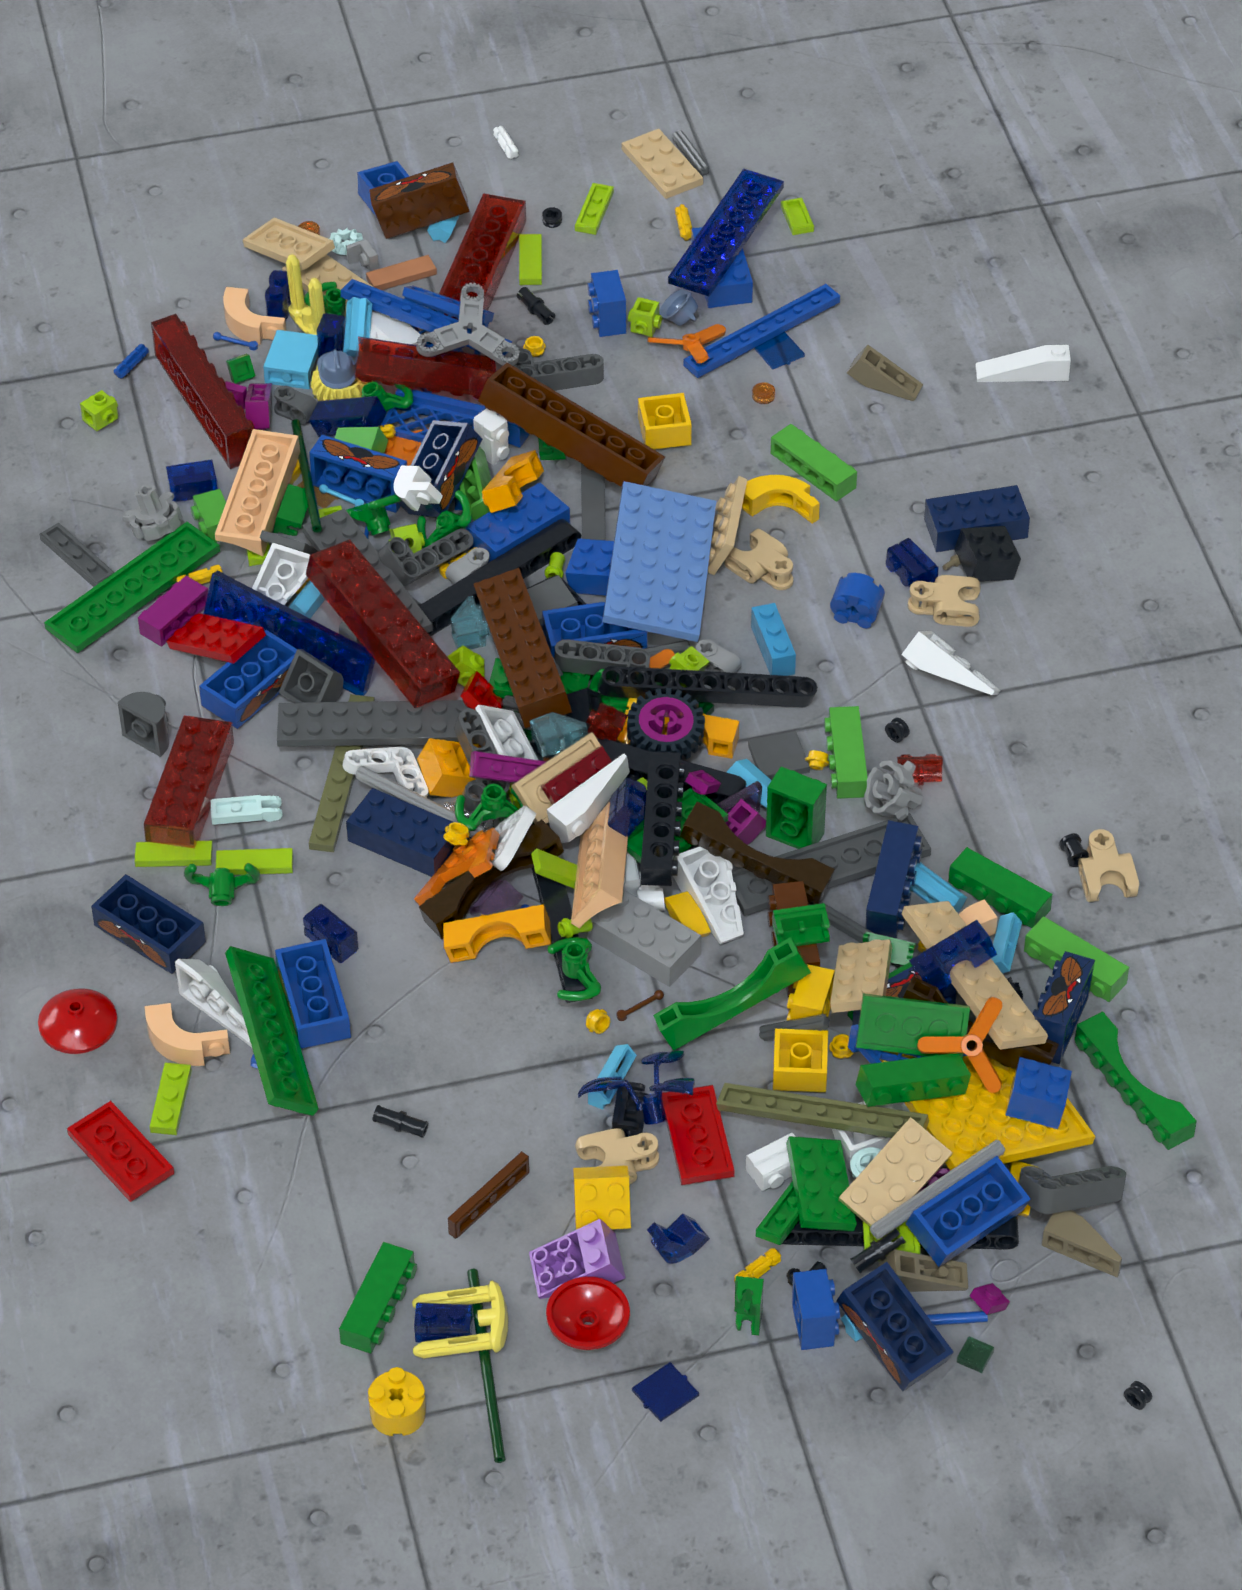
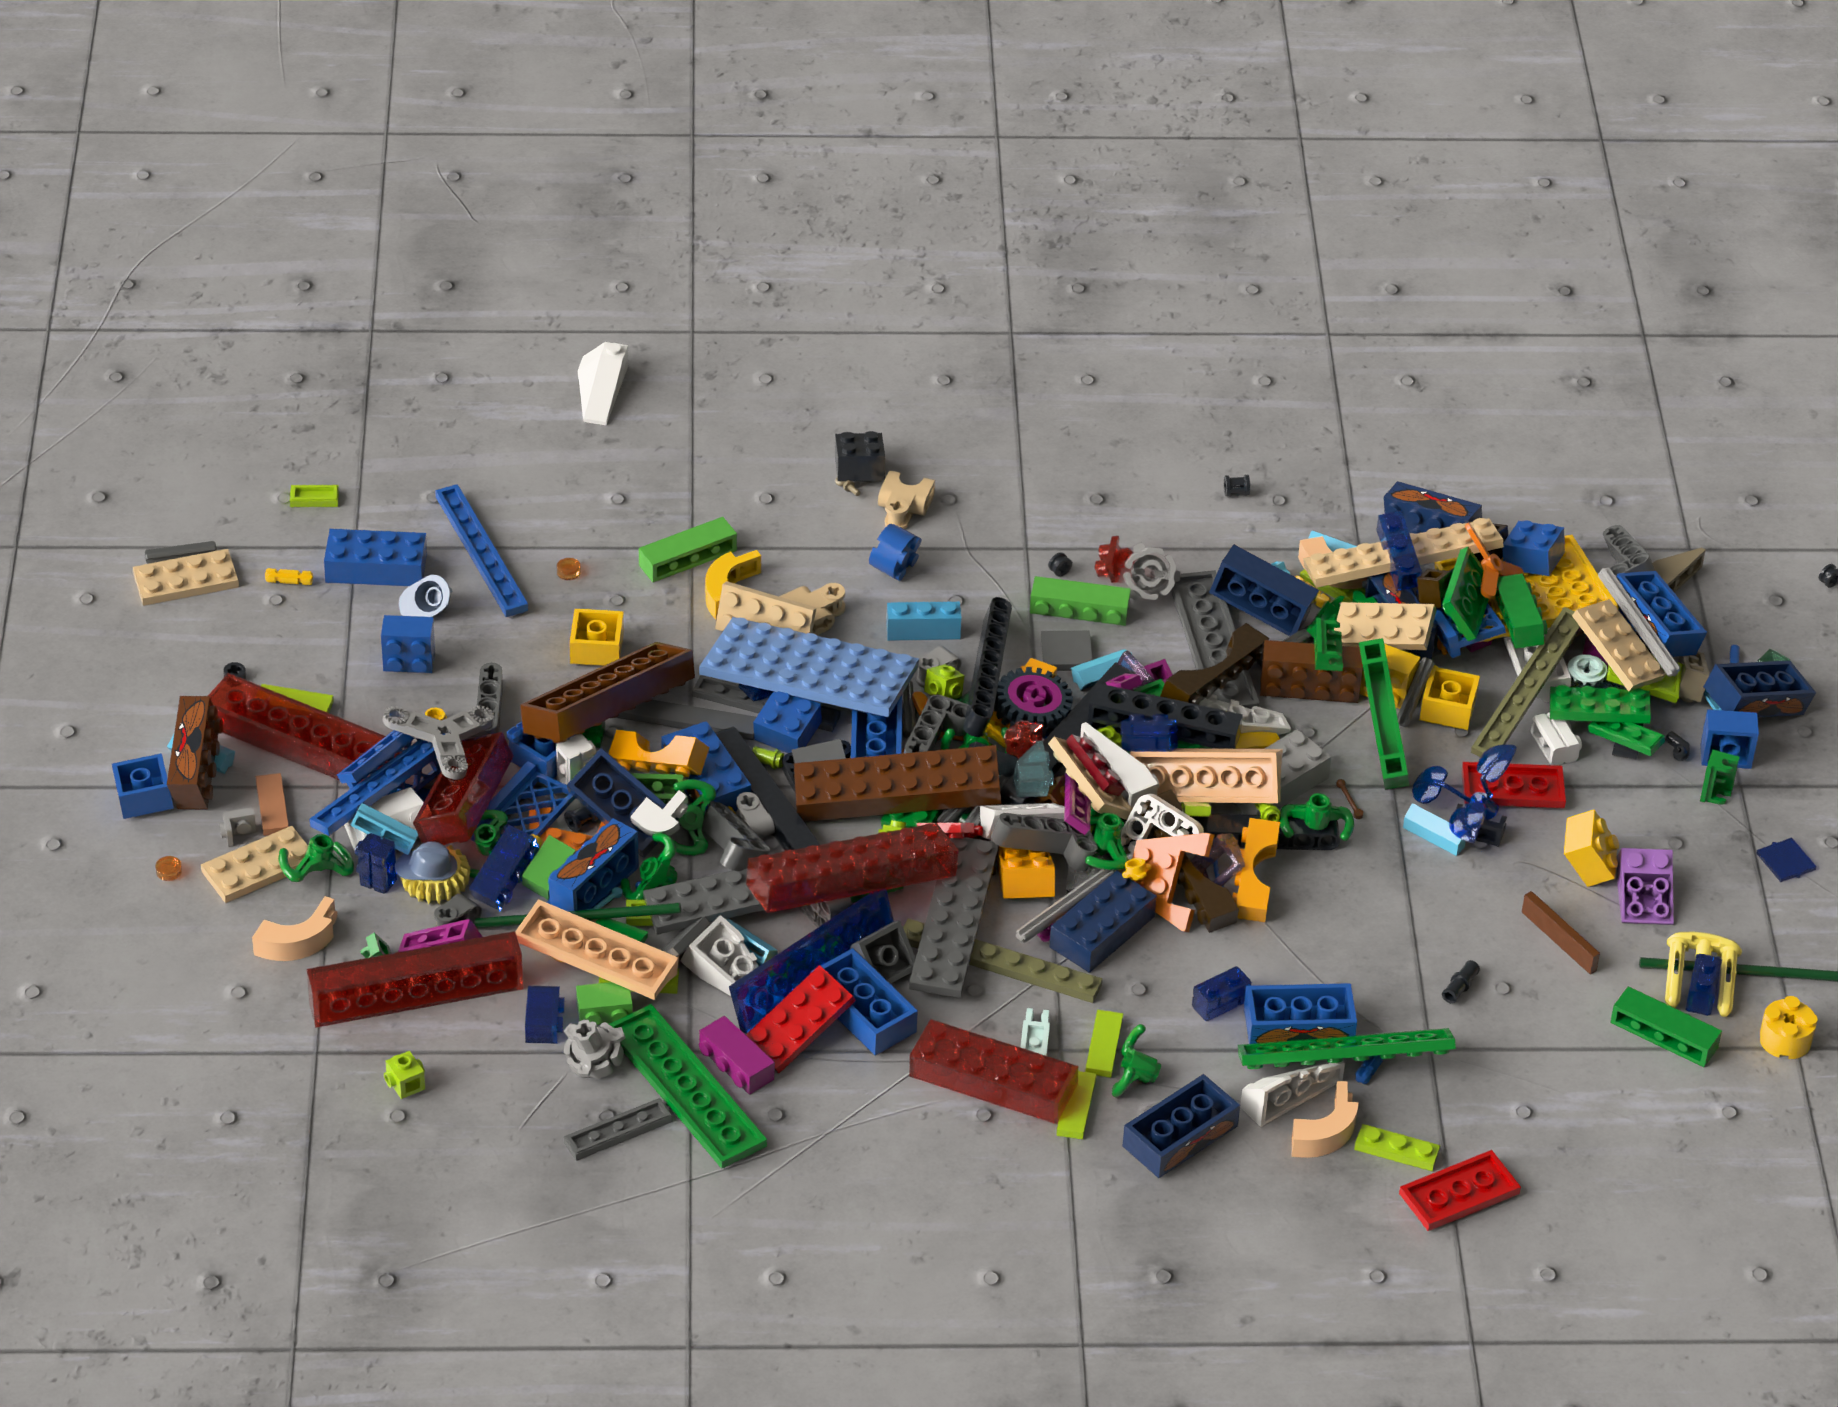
camera: 80 degrees left, 5 degrees down
red dish [38,988,117,1054] -> none
blue axle [114,344,149,379] -> none
dark grey brick [118,692,169,757] -> none
yellow axle [176,564,223,584] -> none
blue hinge [213,332,258,351] -> none
tan plate [242,217,335,270] -> none
medium azure panel [263,330,323,389] -> none
clear blue brick [265,270,291,321] -> none
light yellow piece [286,254,331,340] -> none
light aqua gear [329,228,364,255] -> none
white beam [342,747,429,798] -> none
lime brick [388,524,425,554] -> none
clear light blue slope [451,596,489,650] -> none
white axle [493,125,519,159] -> none
black pin [517,287,555,325] -> none
red dish [546,1277,630,1350] -> none
lime tile [575,183,614,235] -> none
tan piece [575,1128,659,1185] -> none
yellow plate [586,1009,610,1034] -> none
lime brick [628,297,662,337] -> none
orange piece [647,324,726,363] -> none
clear blue brick [647,1213,710,1264] -> none
clear blue plate [668,169,784,297] -> none
yellow axle [734,1248,781,1281] -> none
clear blue piece [754,332,805,370] -> none
green brick [766,767,827,849] -> none
yellow plate [805,750,829,770] -> none
dark tan slope [847,345,923,401] -> none
black pin [850,1228,906,1274] -> none
clear blue brick [886,538,939,591] -> none
white wedge [902,631,1000,695] -> none
dark blue brick [924,485,1030,552] -> none
green brick [948,847,1053,928] -> none
magenta plate [970,1283,1010,1315] -> none
bright green brick [1024,916,1129,1002] -> none
green arch [1074,1011,1197,1150] -> none
tan piece [1078,829,1139,902] -> none

